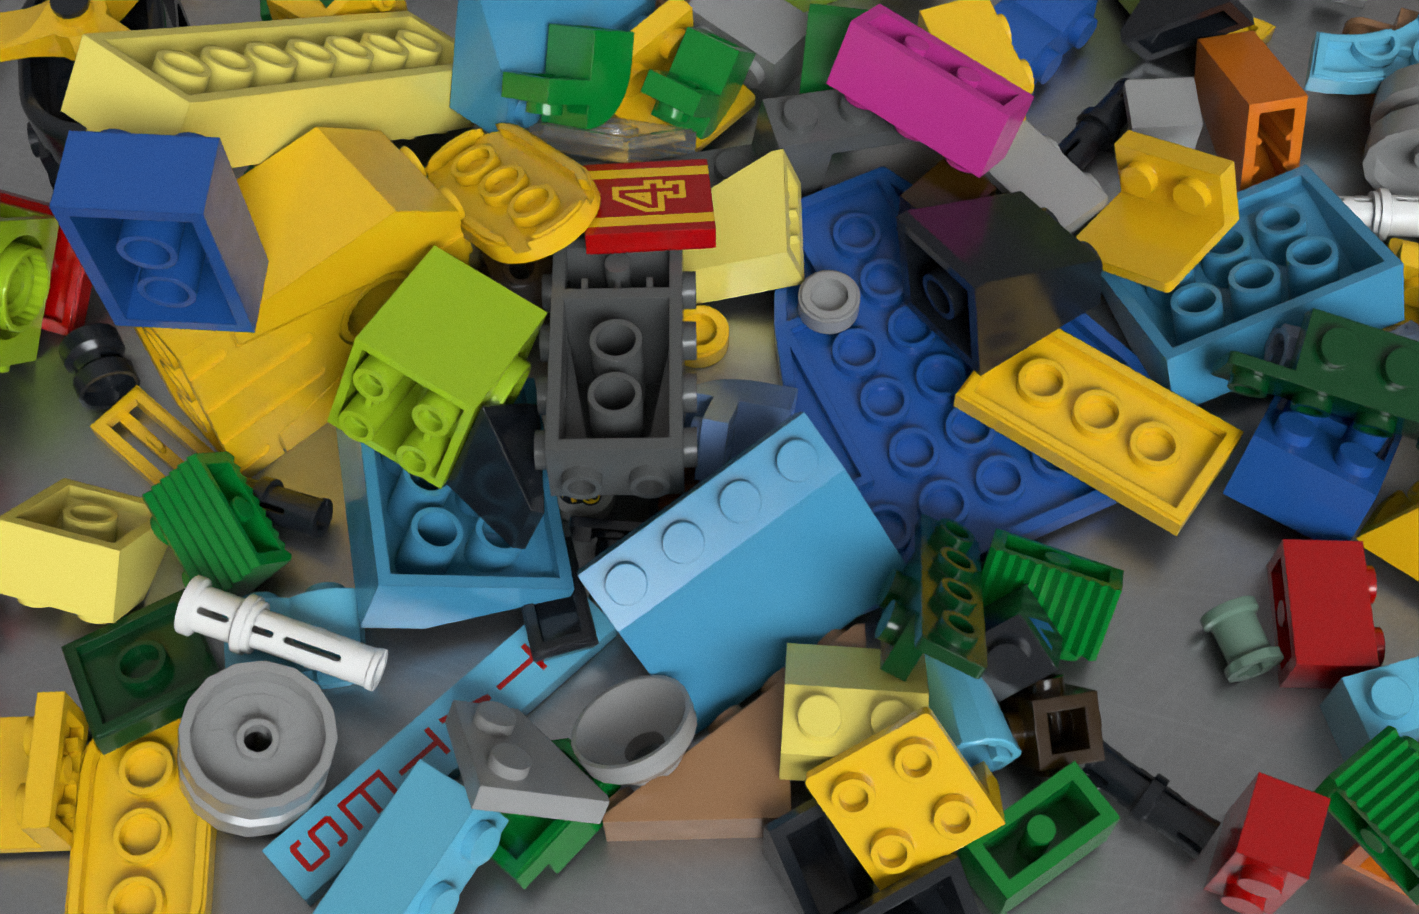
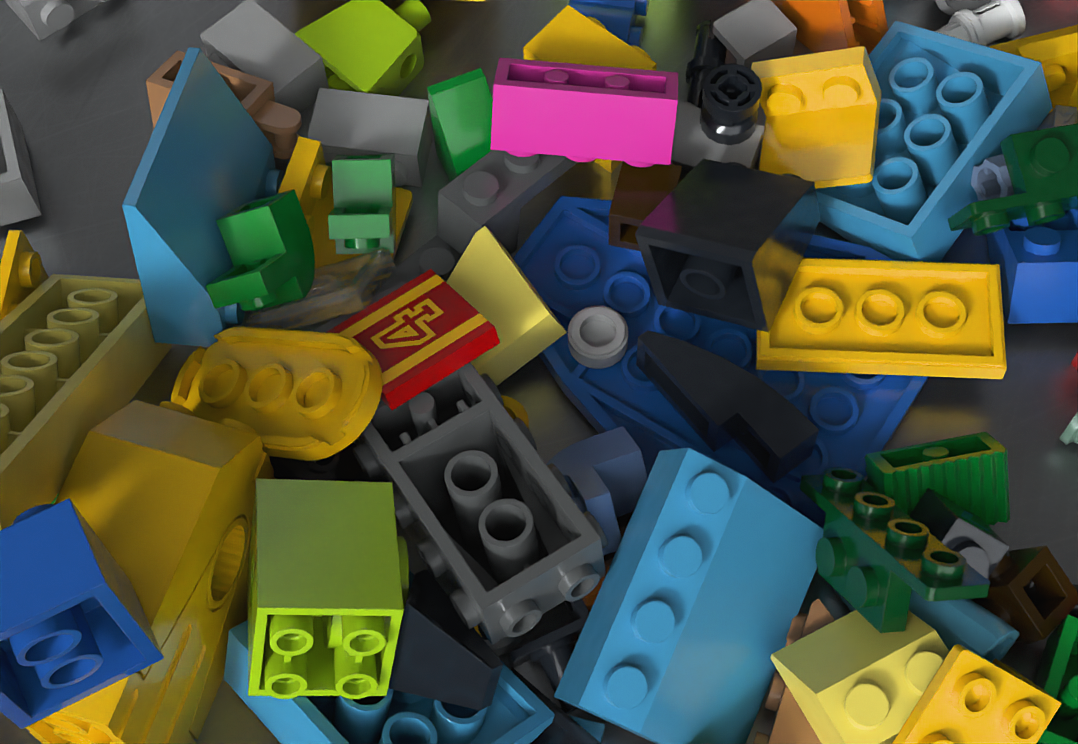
camera: 30 degrees left, 0 degrees up
none -> black slope [636,330,819,484]
none -> black wheel [700,64,762,145]

